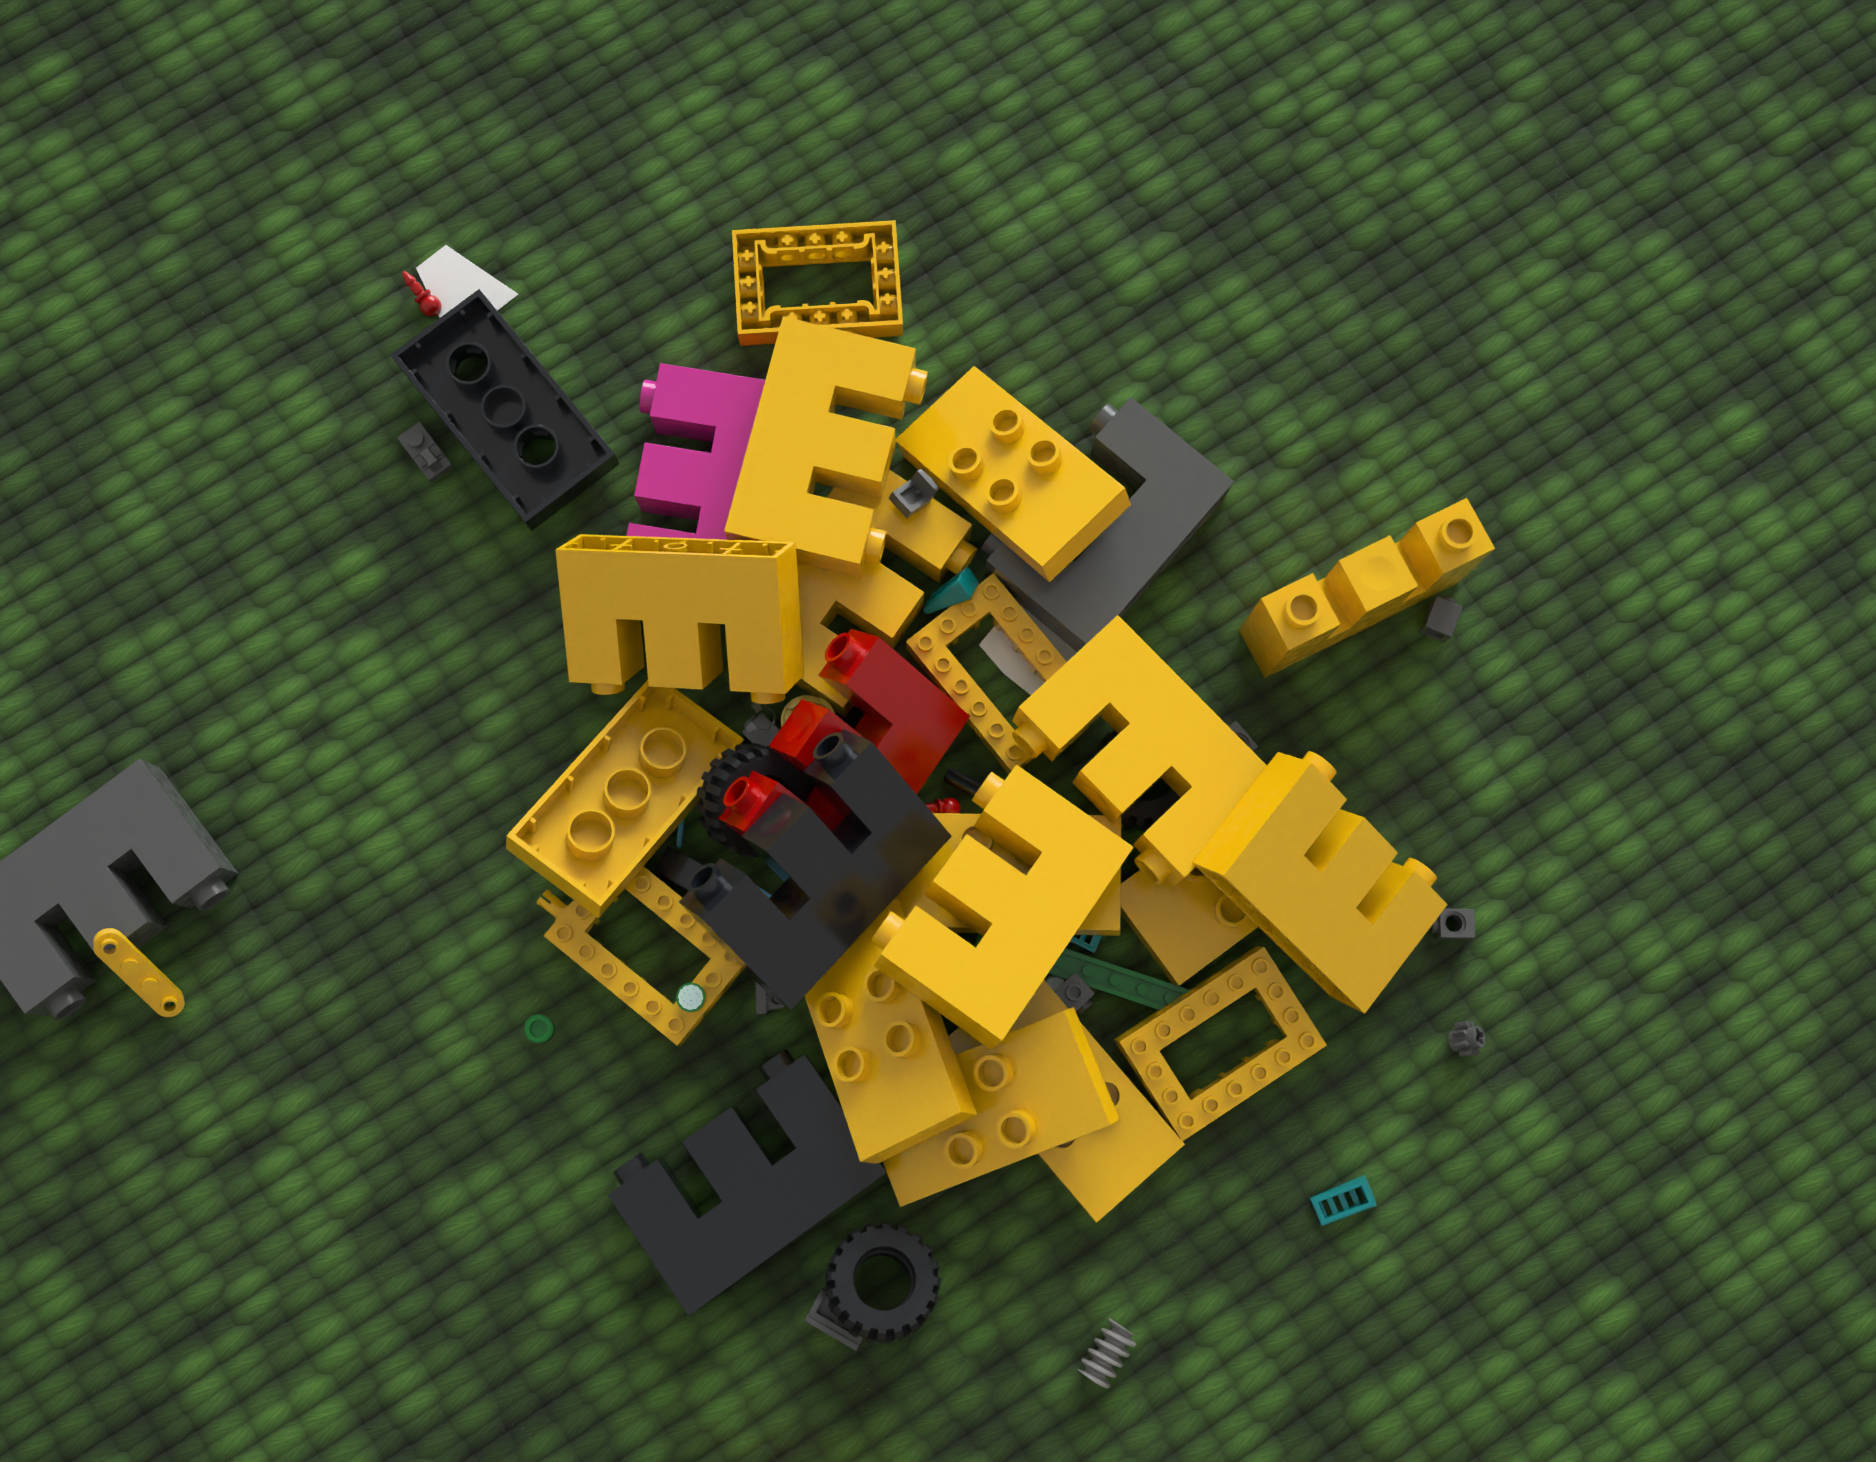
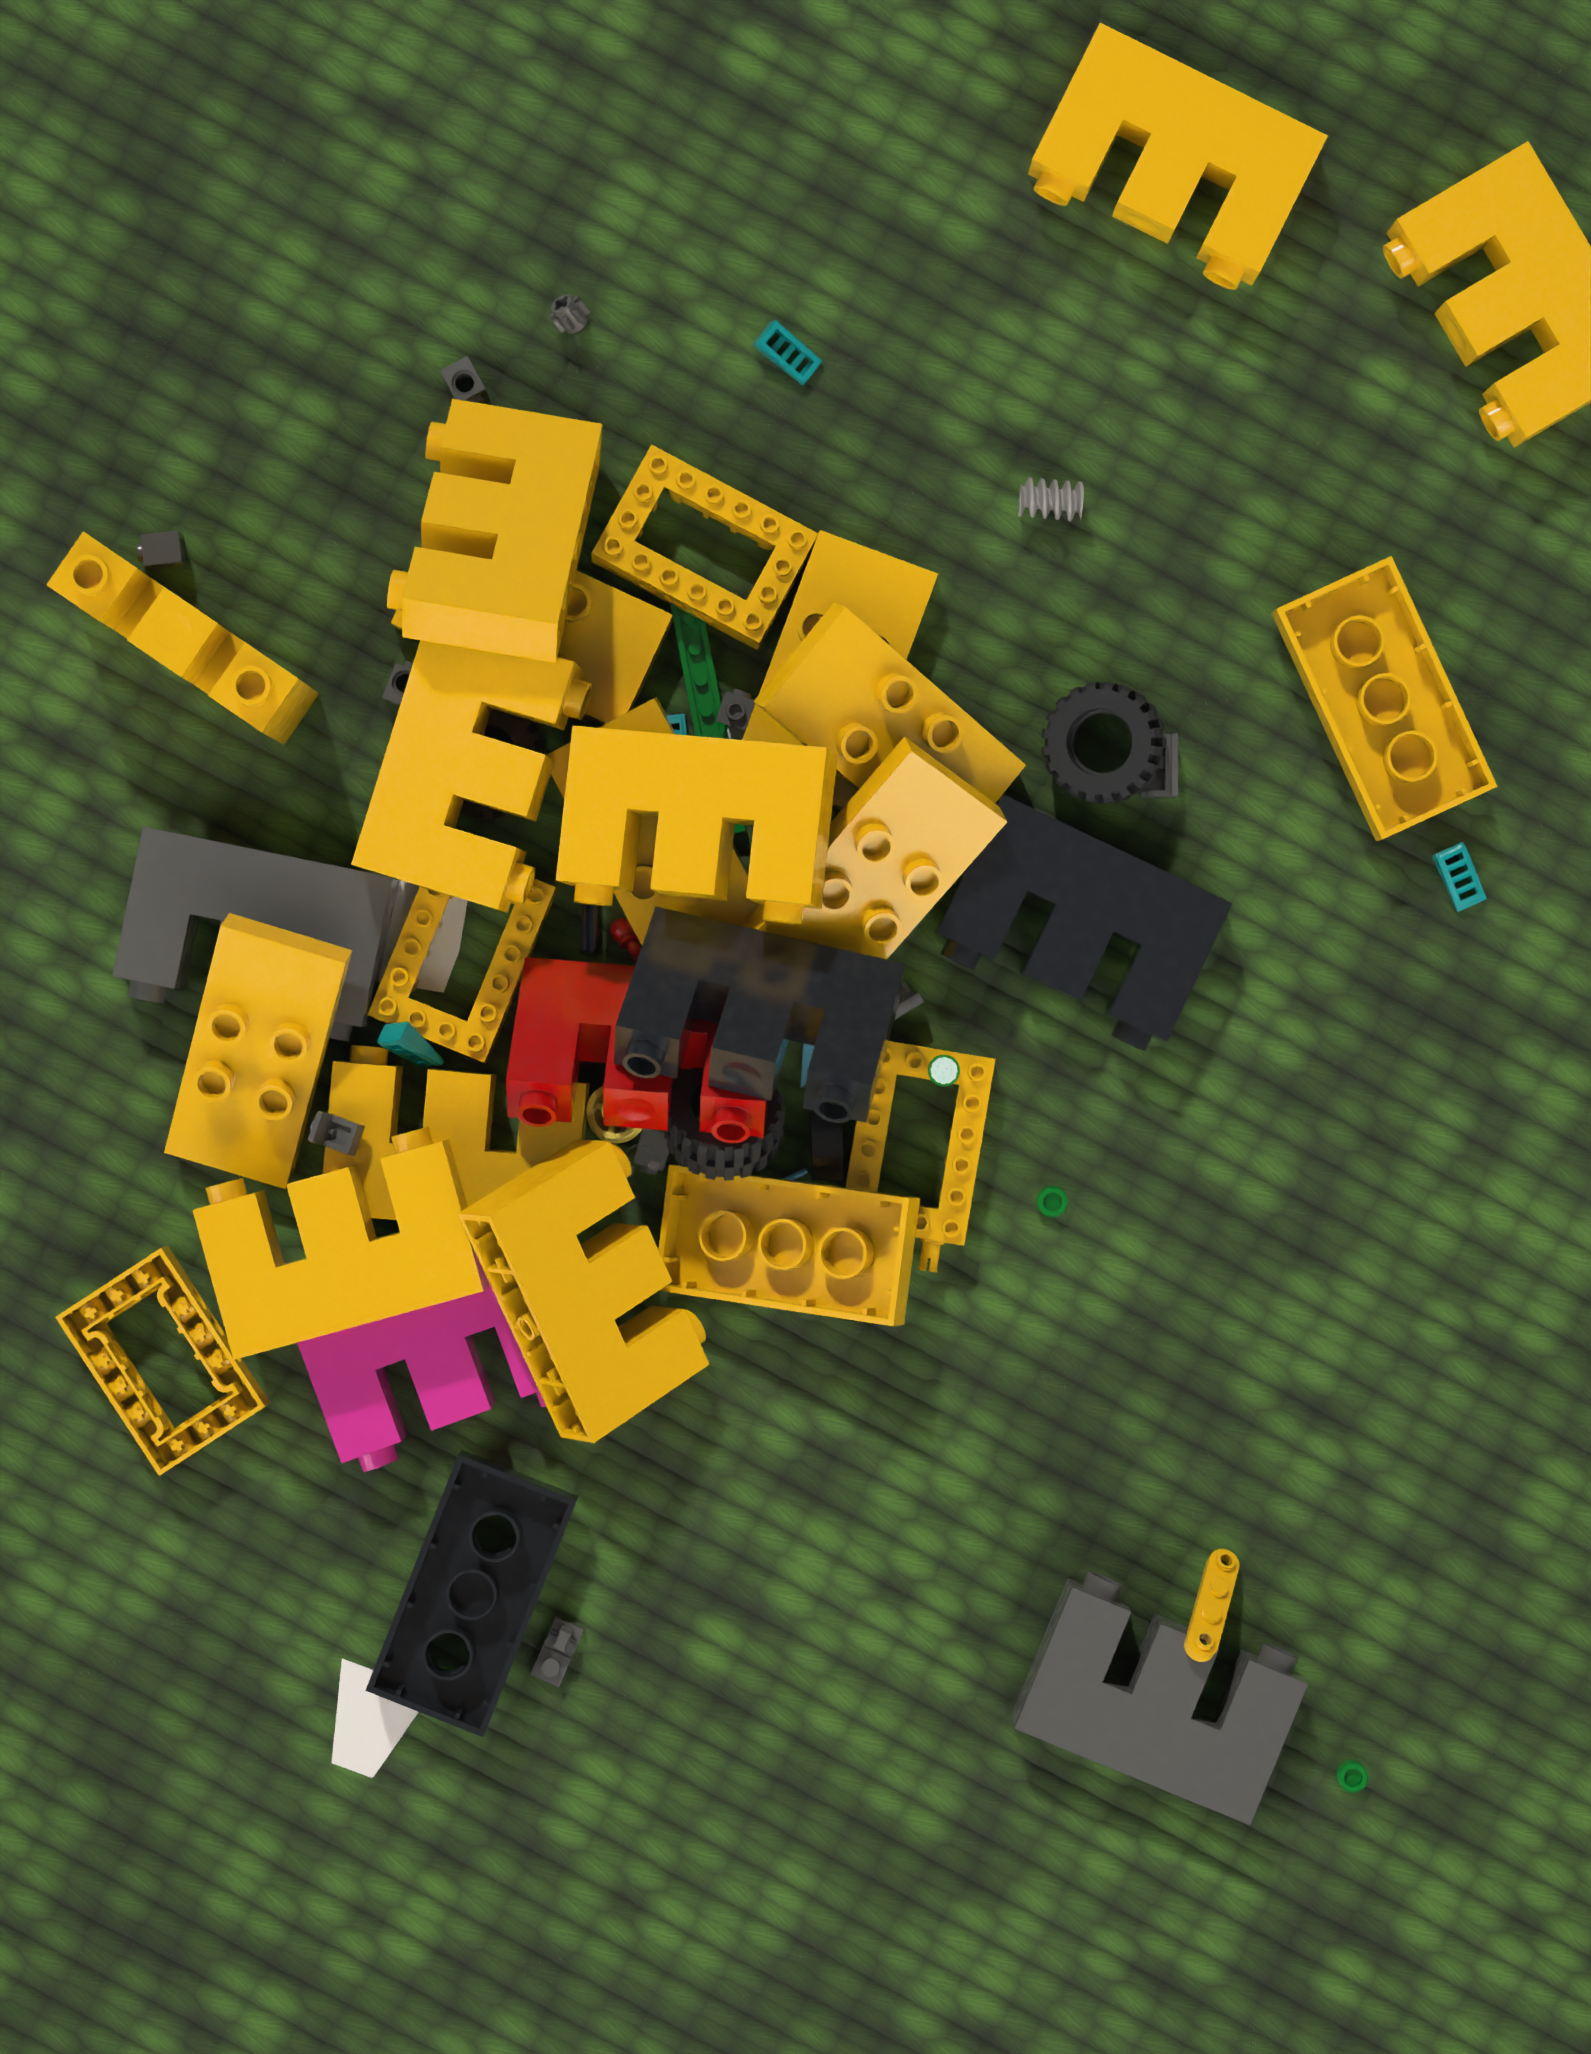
camera: 110 degrees left, 10 degrees up
red bar [402,271,442,317] -> none

